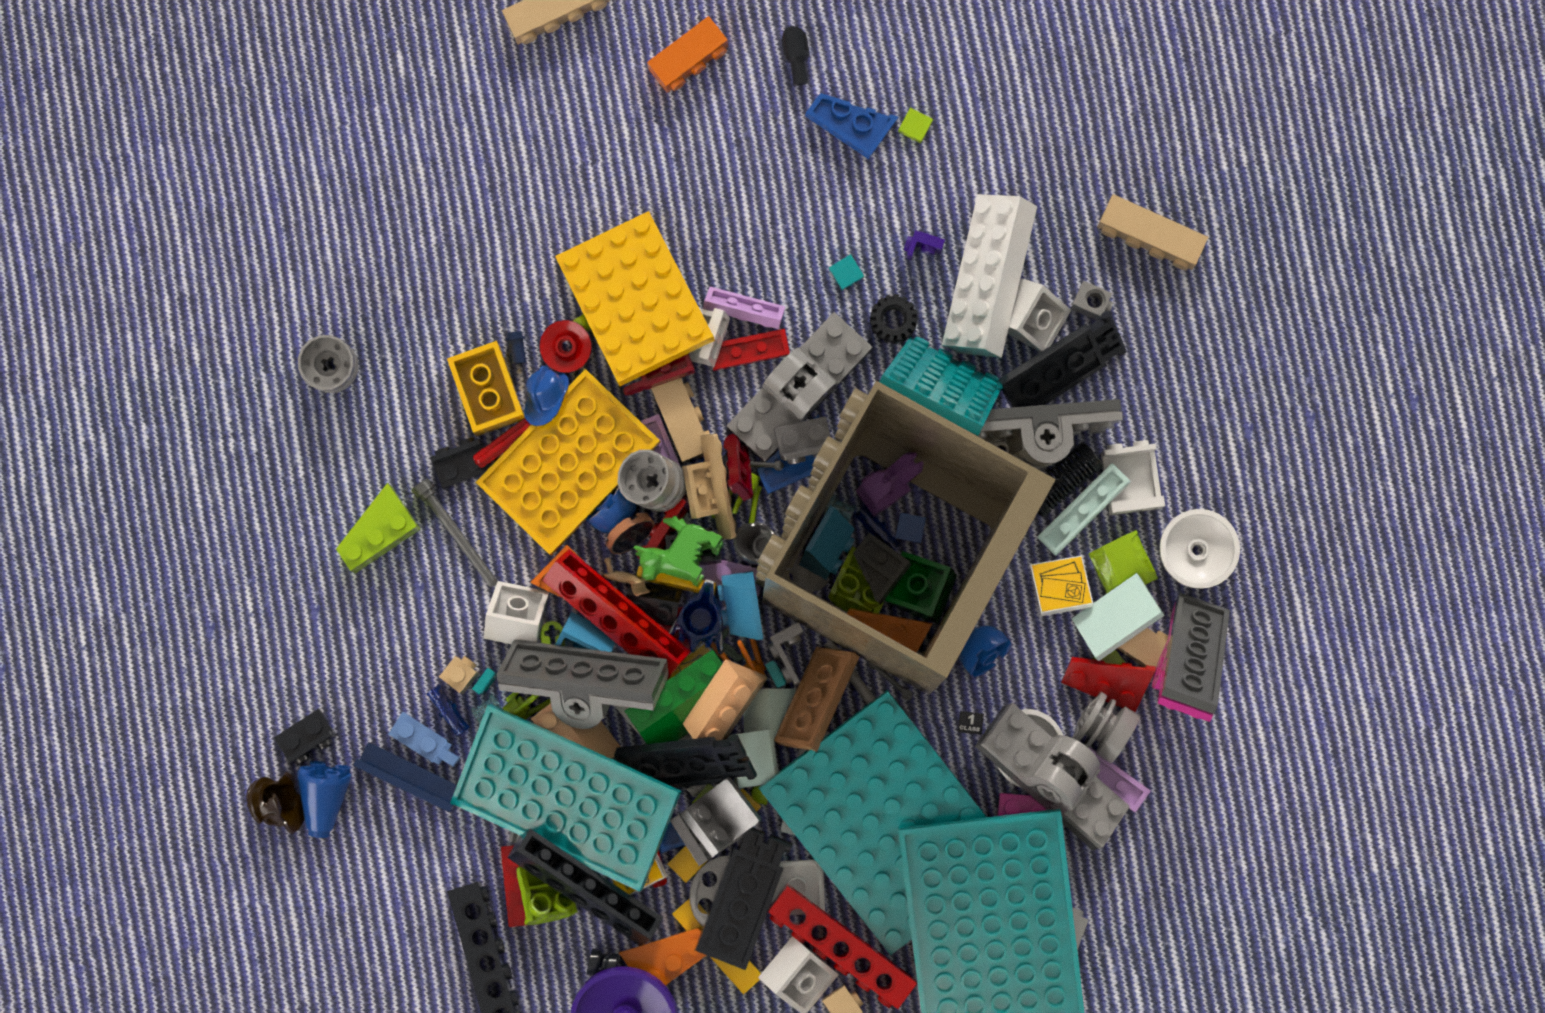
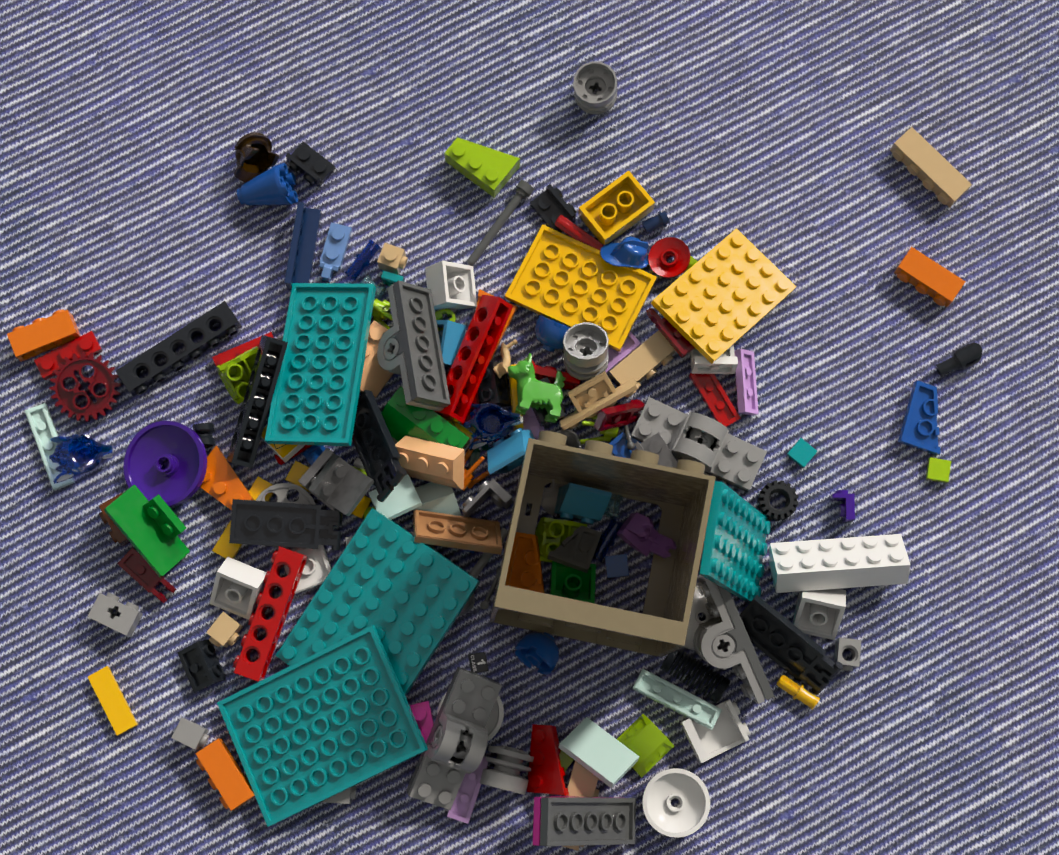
camera: 70 degrees right, 5 degrees down
tile [605,513,655,554] -> none
teal tile [765,661,786,689] -> none
yellow tile [1030,555,1093,616] -> none
tan brick [1097,194,1208,271] -> none
none -> yellow axle [777,675,820,710]

